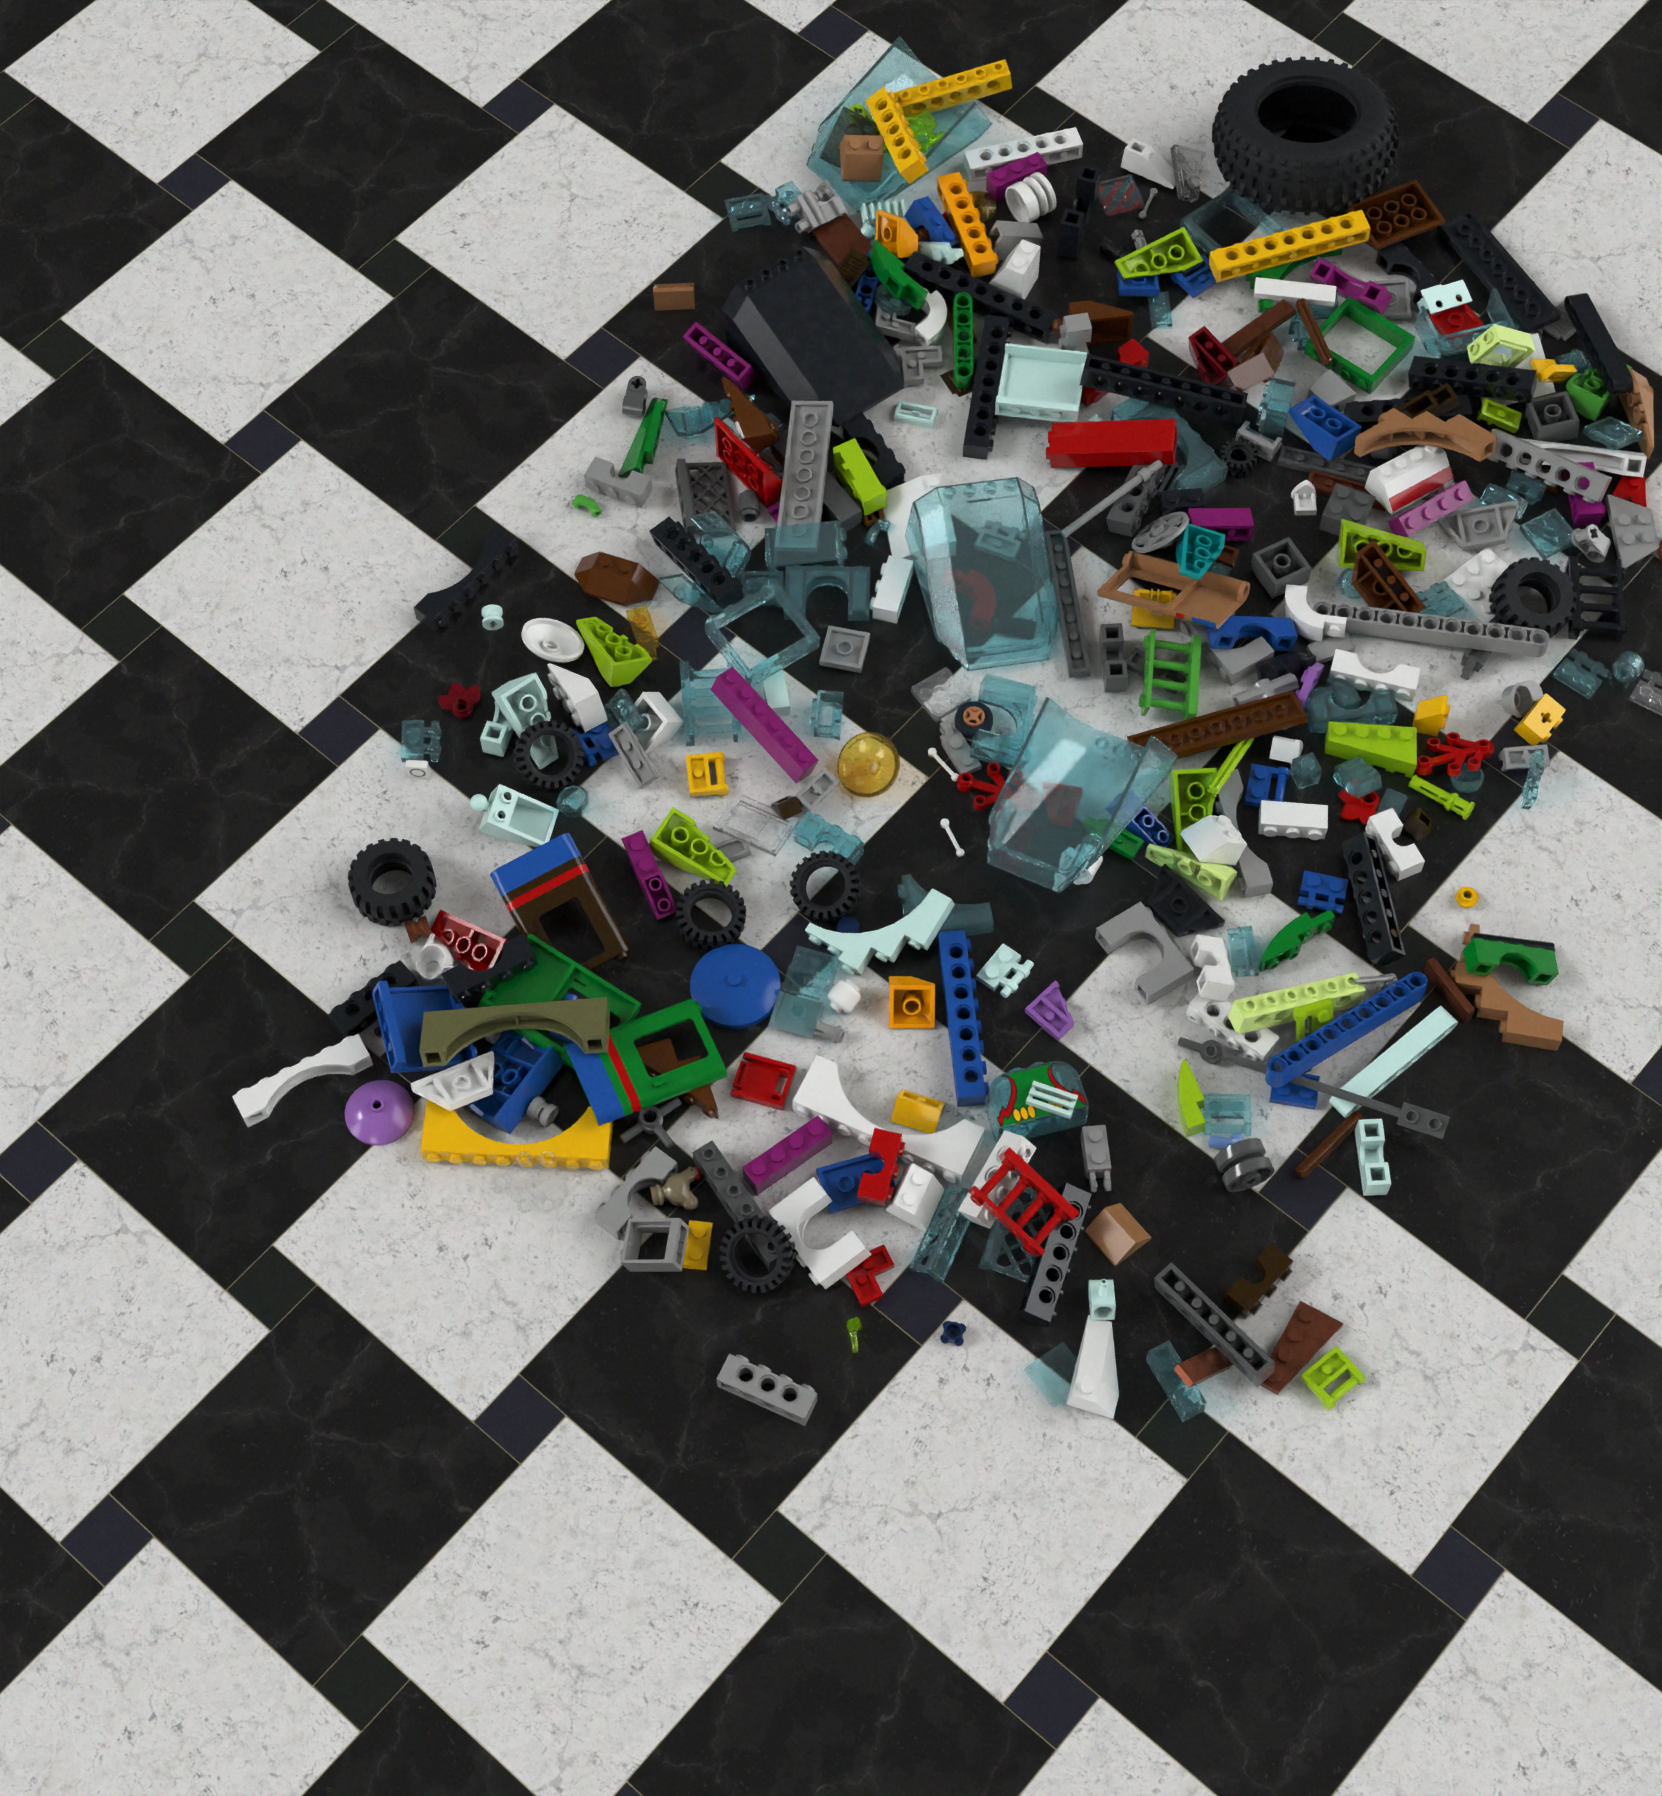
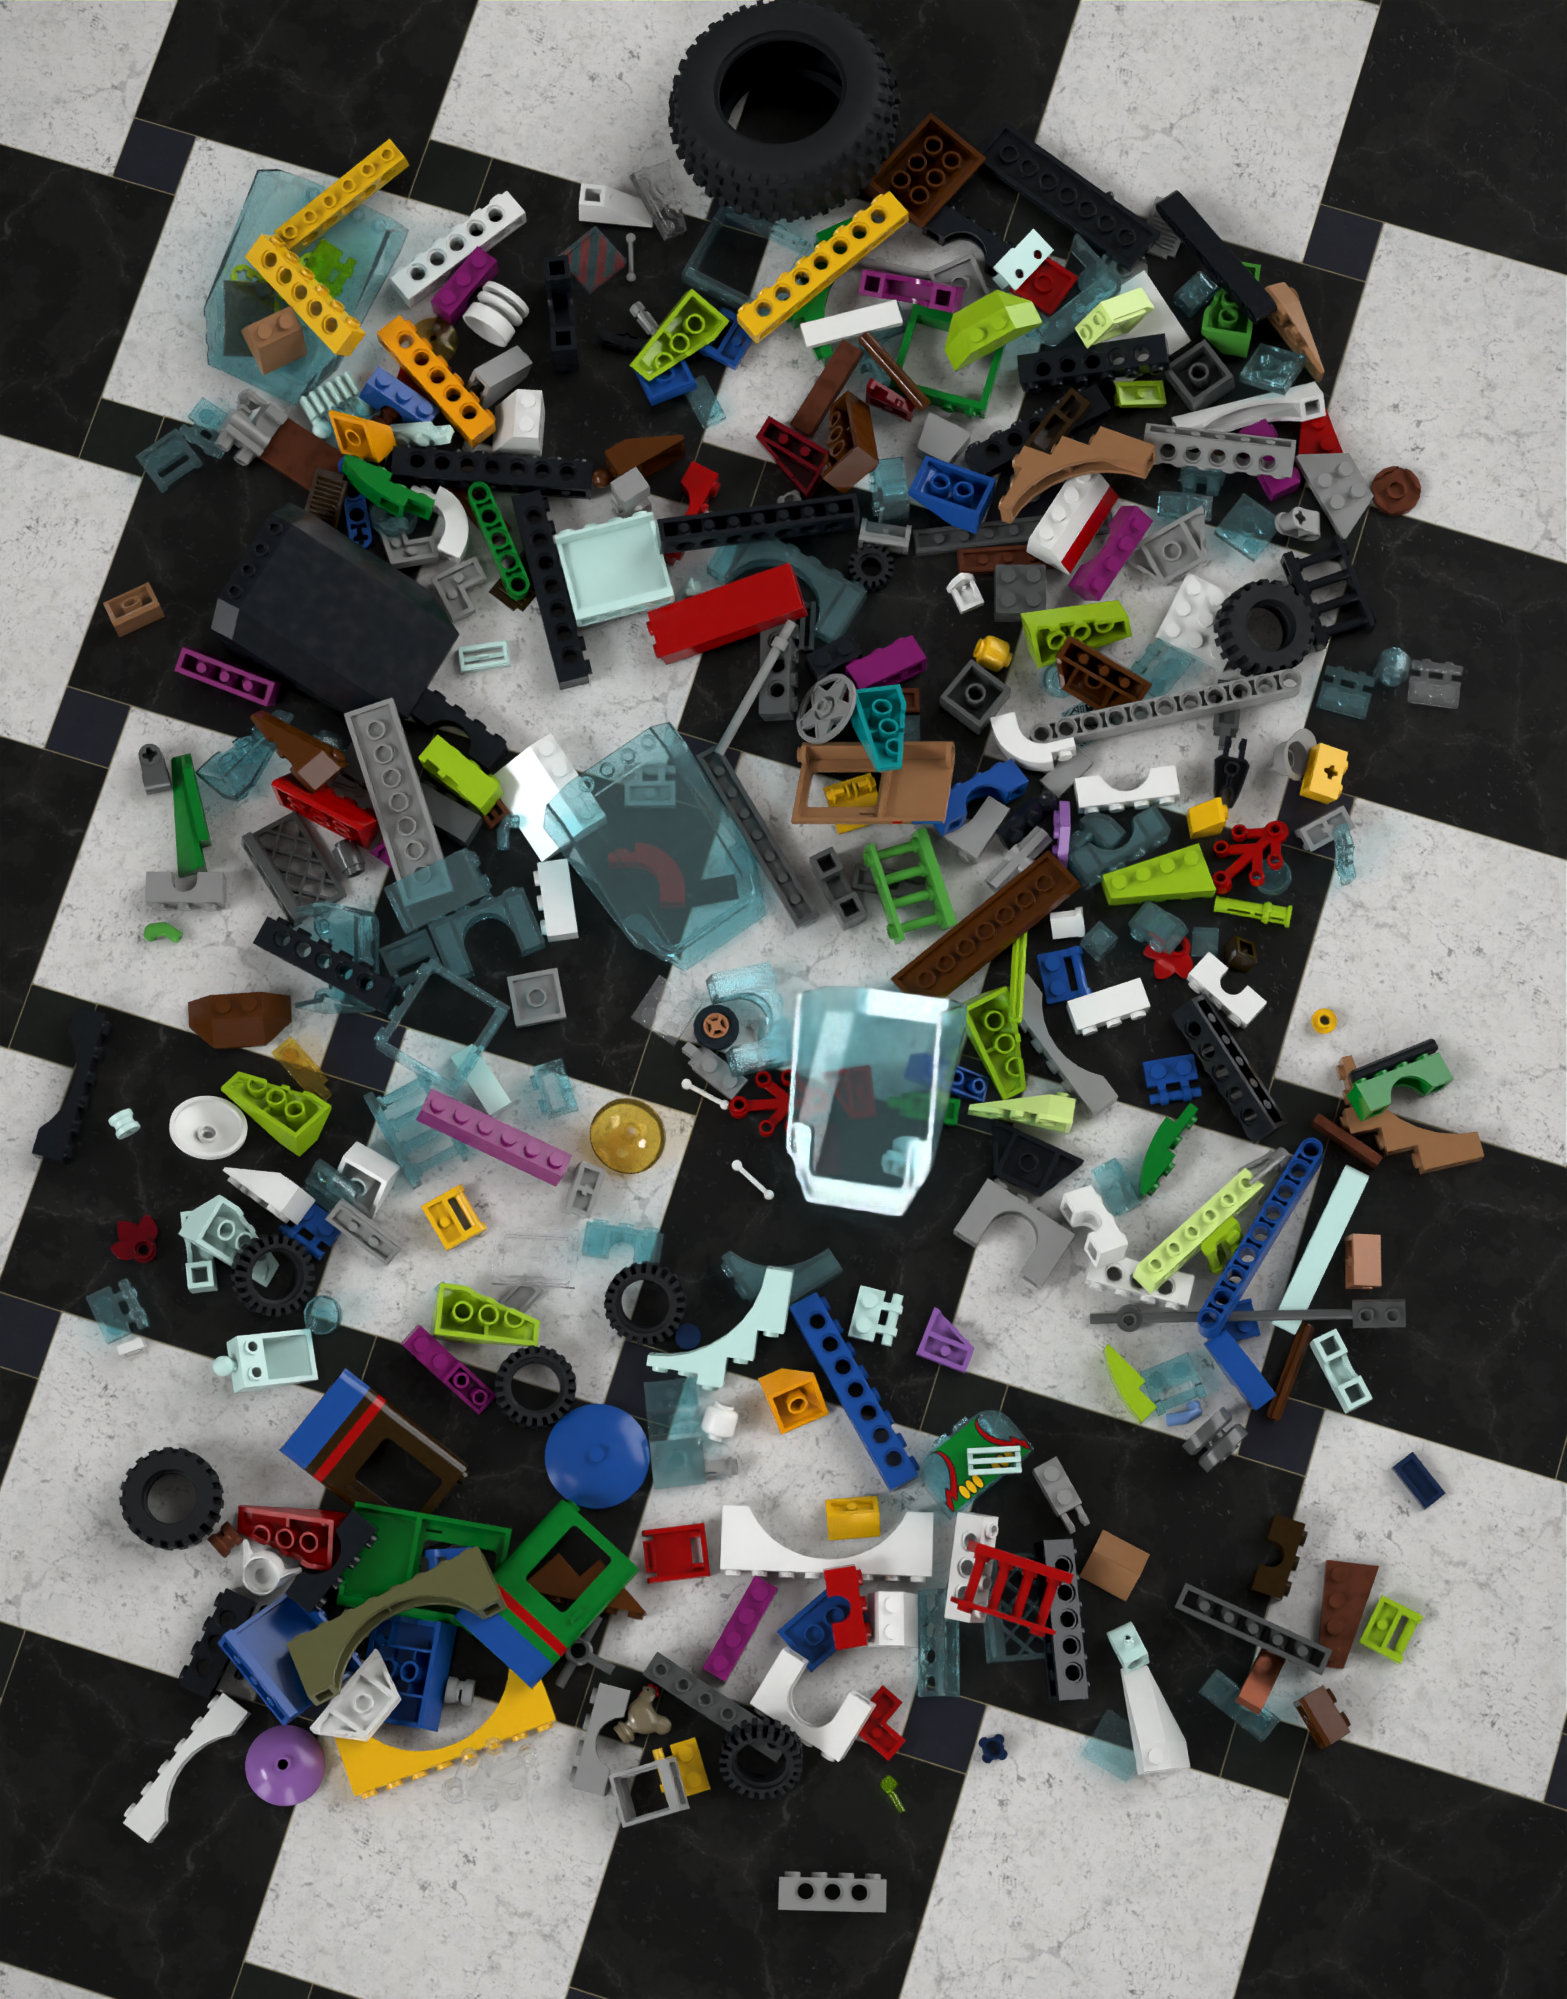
camera: 25 degrees left, 15 degrees up
dark brown slope [770,796,803,820] -> none
white slope [1180,815,1247,865] -> none
yellow panel [1530,359,1577,383] -> none
none -> dark red wing [865,378,915,422]
none -> lime wedge [944,290,1043,372]
none -> yellow head [973,635,1013,672]
none -> blue slope [1204,1328,1276,1411]
none -> black hinge [1213,735,1250,809]
none -> reddish brown slope [1293,1685,1351,1749]
none -> nougat hinge [1345,1234,1382,1289]
none -> dark blue tile [1391,1452,1446,1510]

